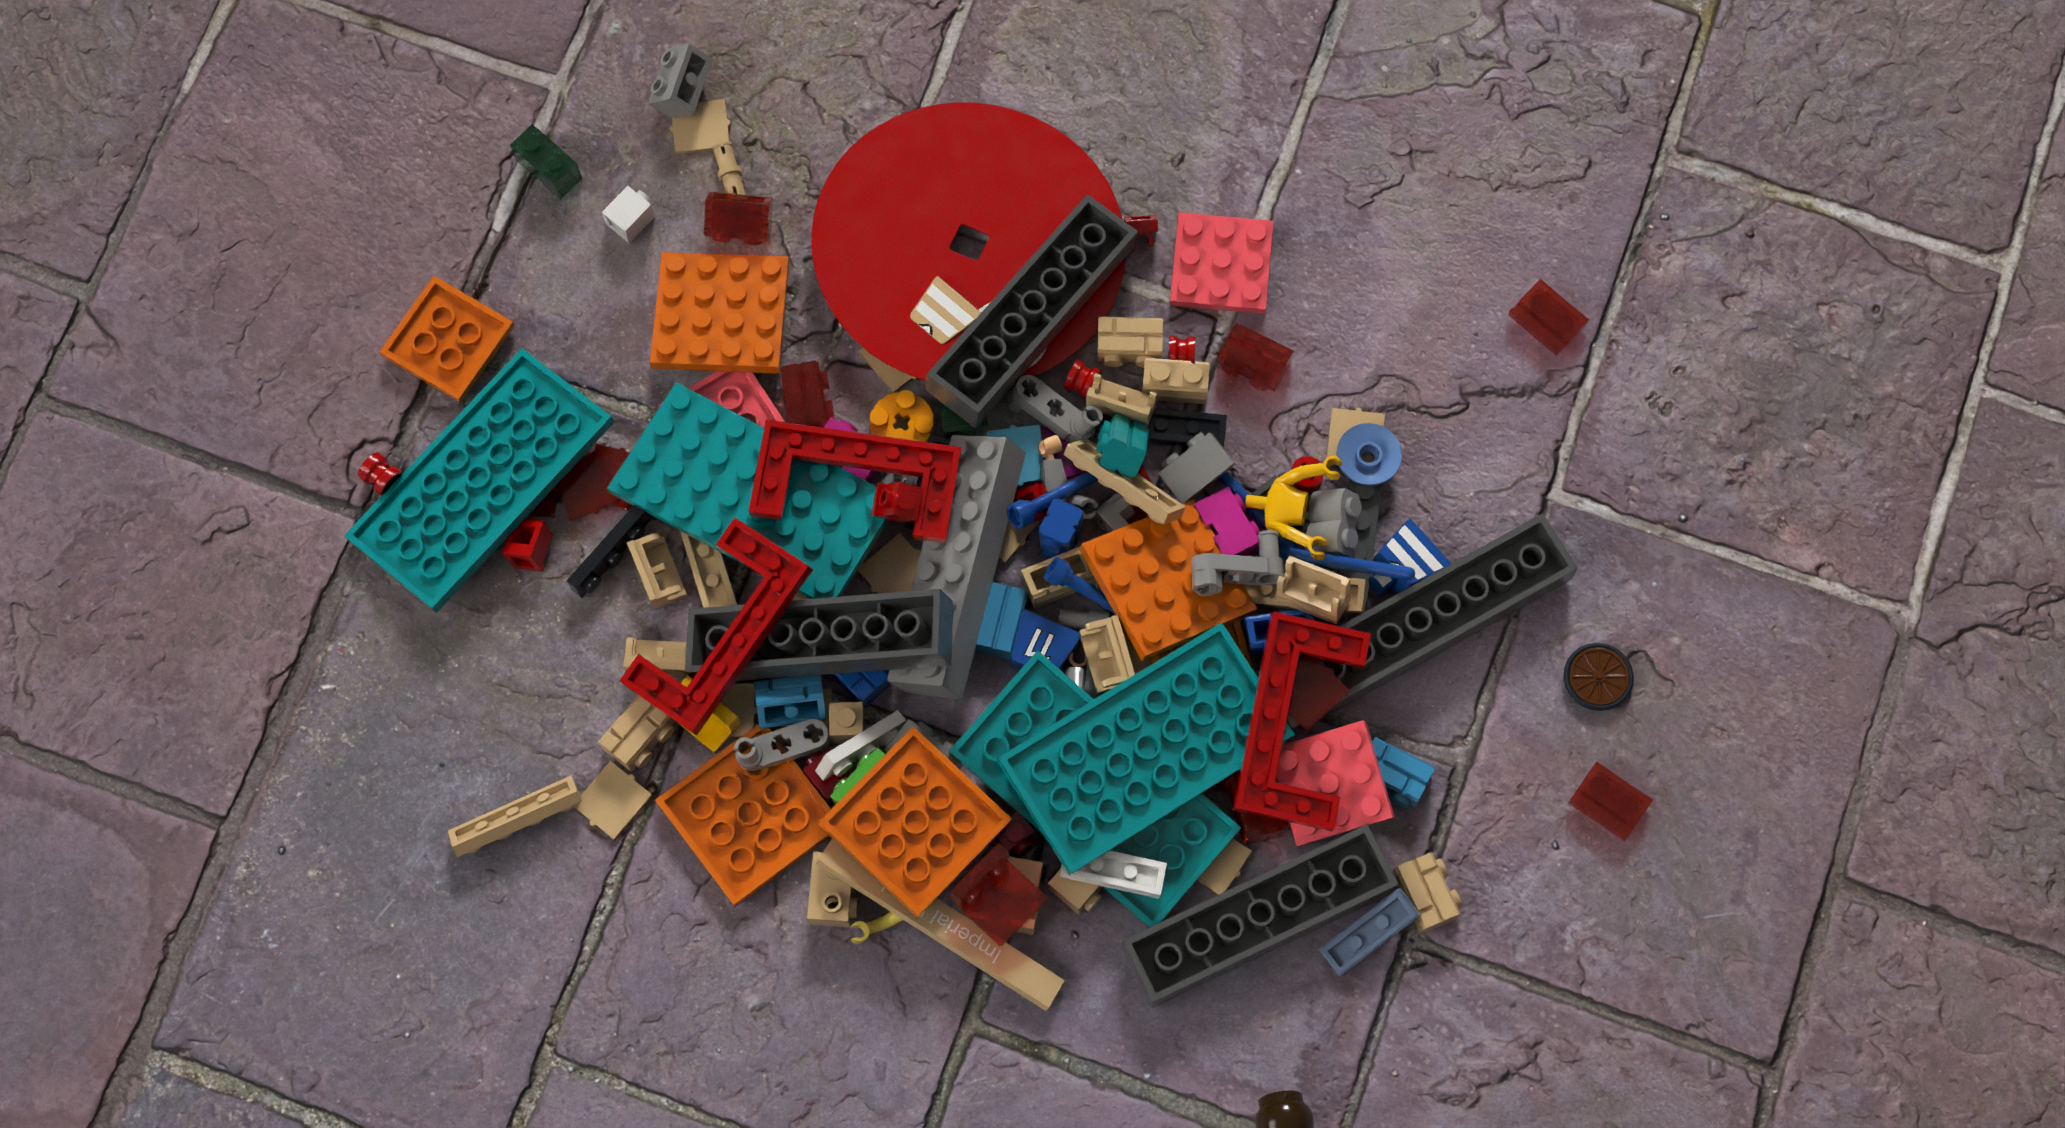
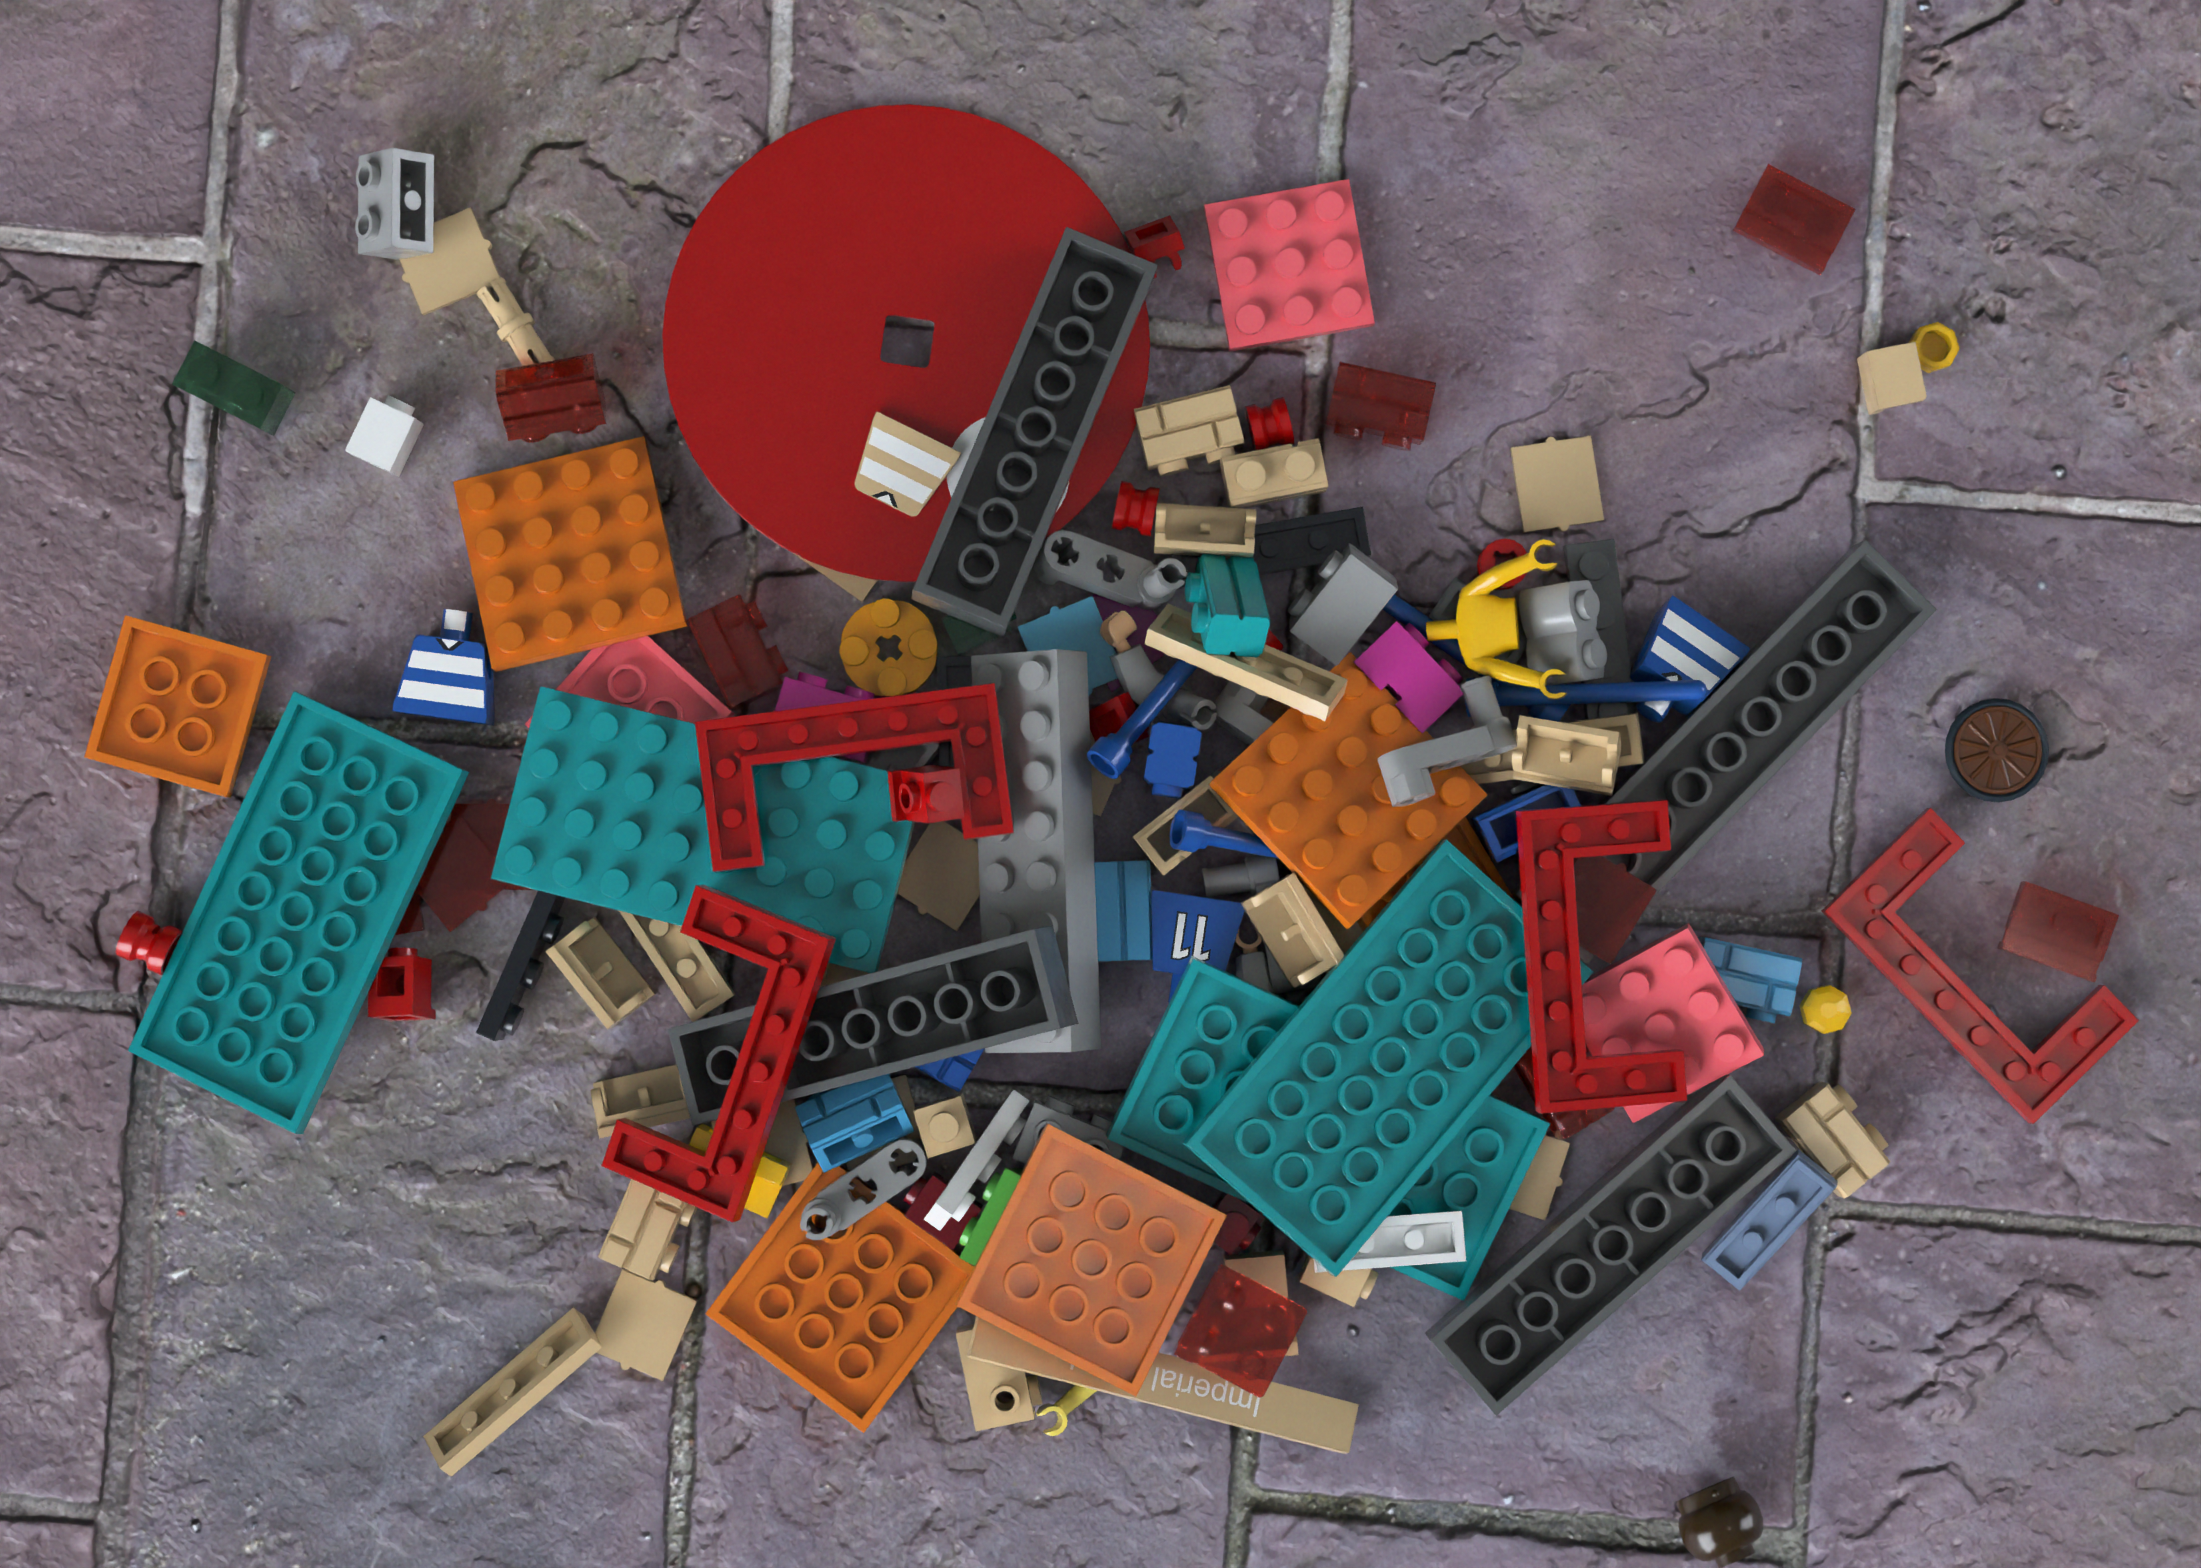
camera: 15 degrees left, 15 degrees up
medium blue dish [1336,423,1402,486] -> none
none -> torso [392,609,495,726]
none -> yellow tile [1799,985,1852,1034]
none -> red plate [1821,808,2139,1124]
none -> tan panel [1857,342,1927,415]
none -> yellow tile [1909,322,1960,373]

